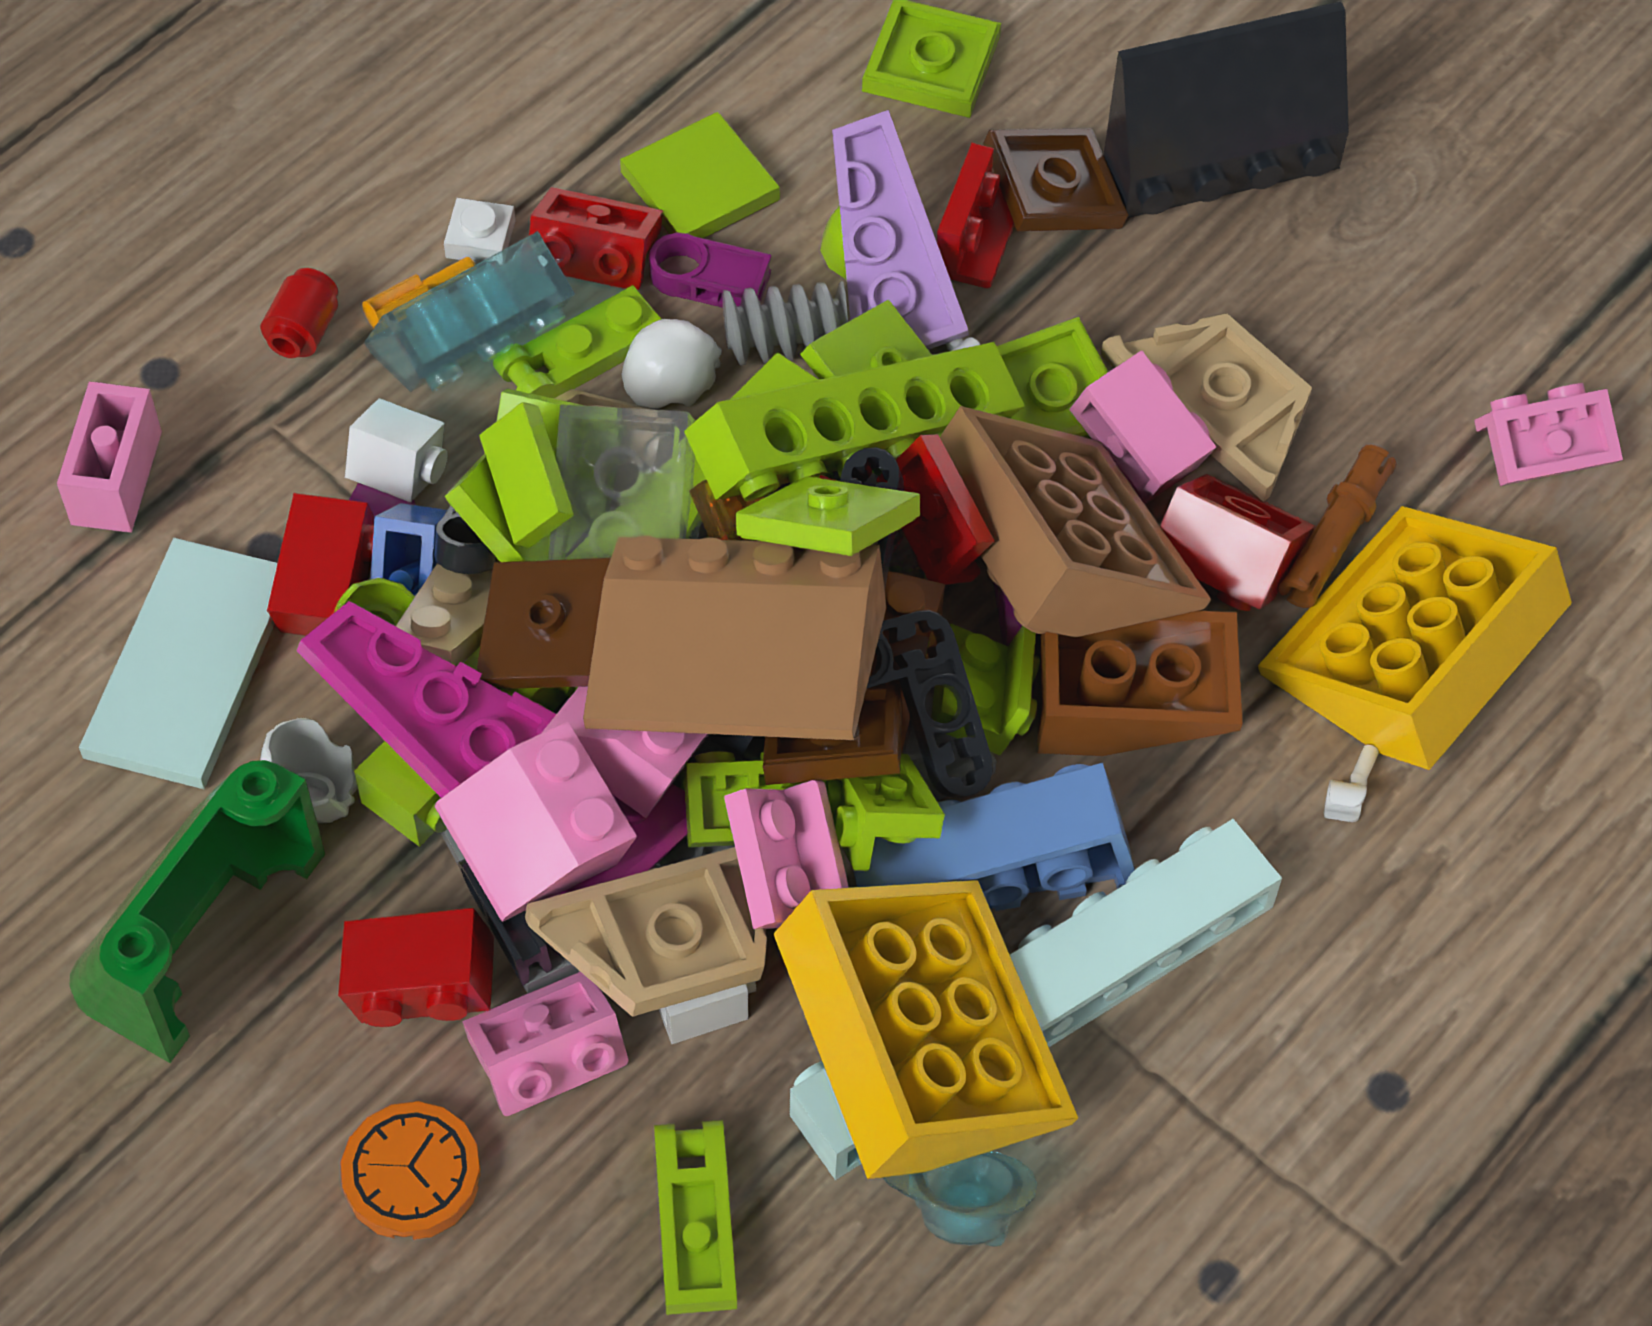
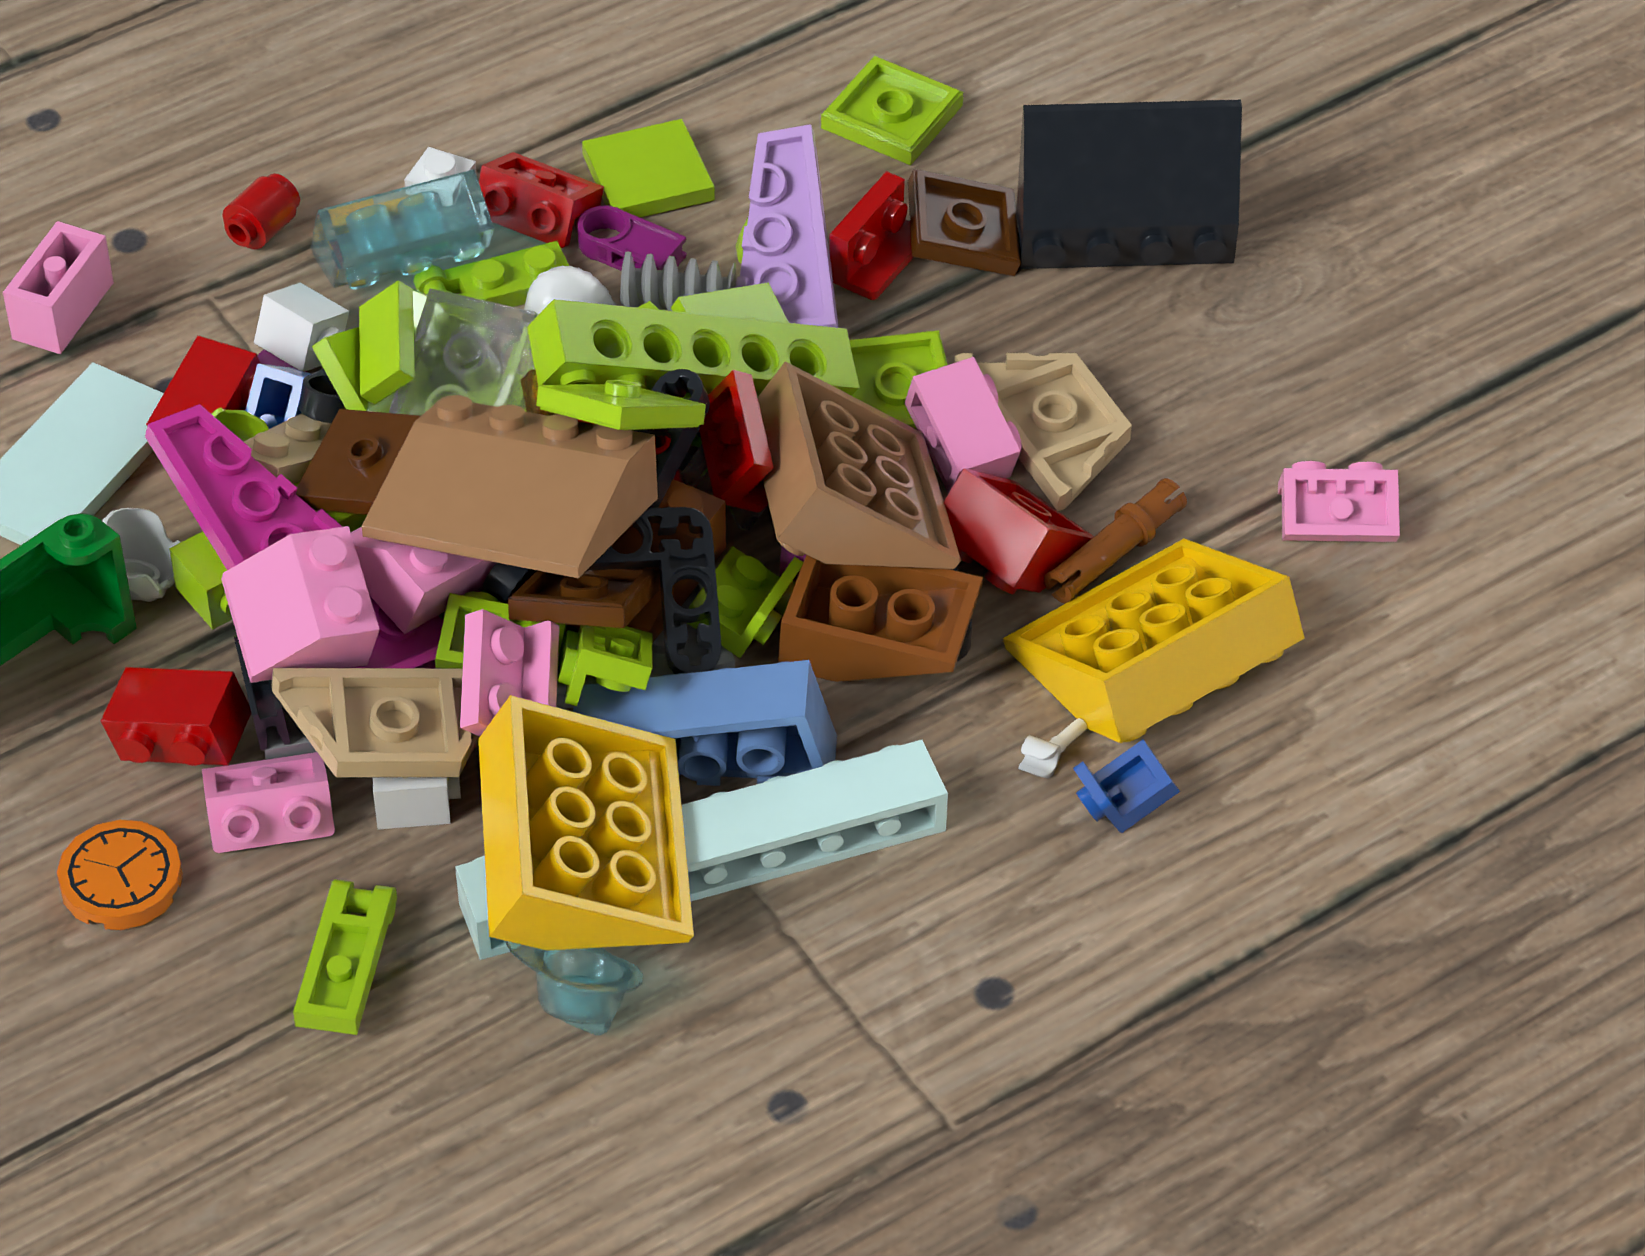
camera: 15 degrees right, 10 degrees down
none -> blue bracket [1073,739,1180,833]

